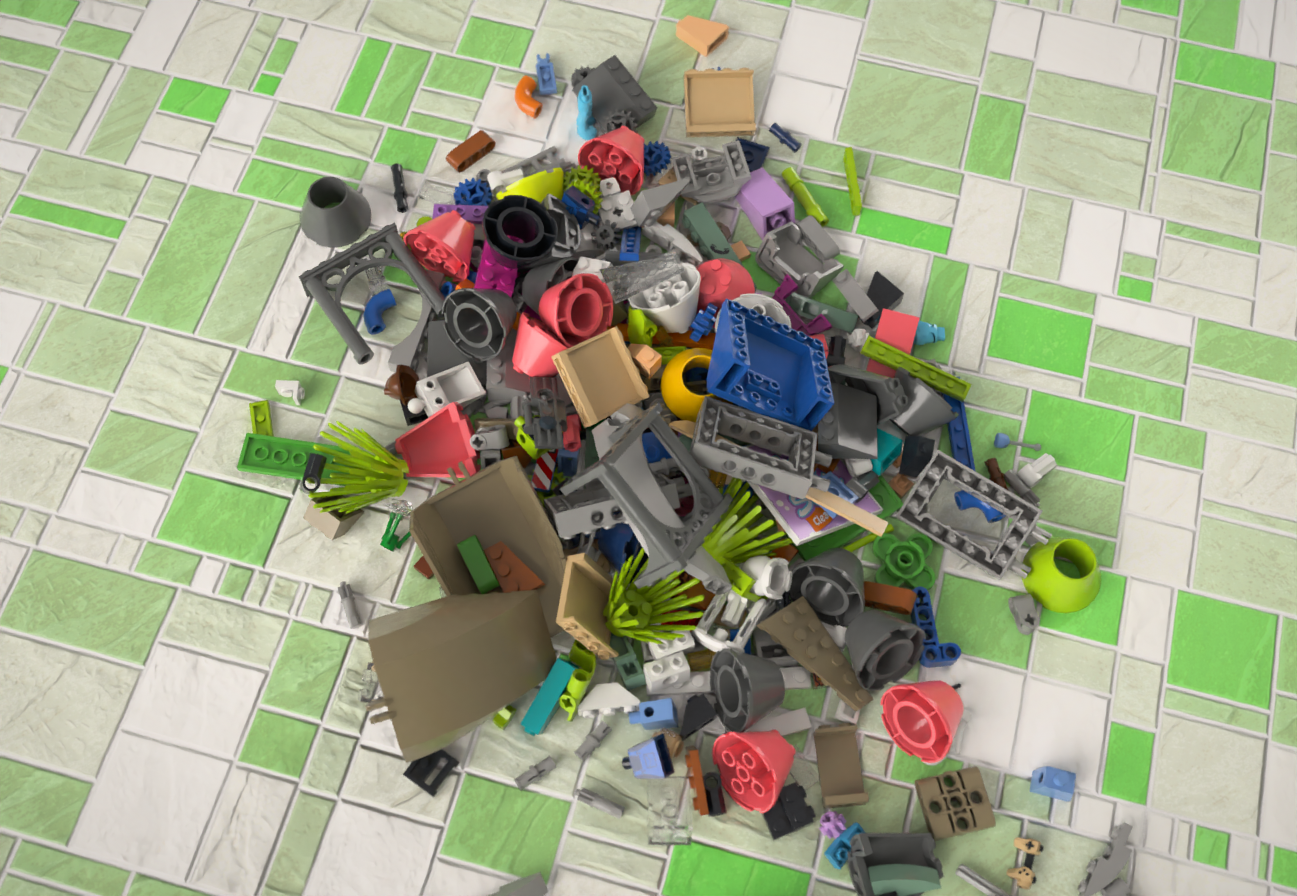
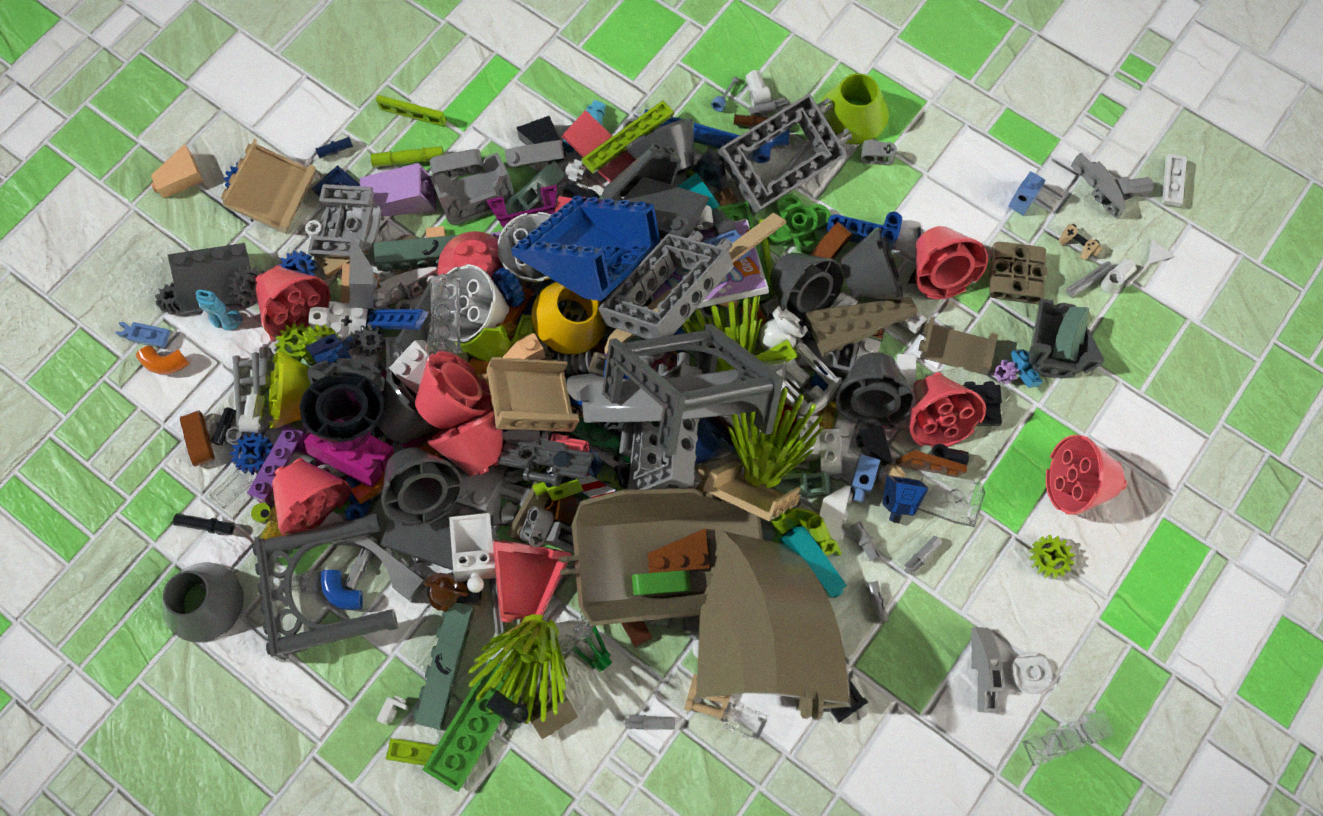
camera: 65 degrees left, 5 degrees up
none -> black axle [211,407,235,446]
none -> light grey pin [344,548,373,590]
none -> sand green brick [413,603,475,731]

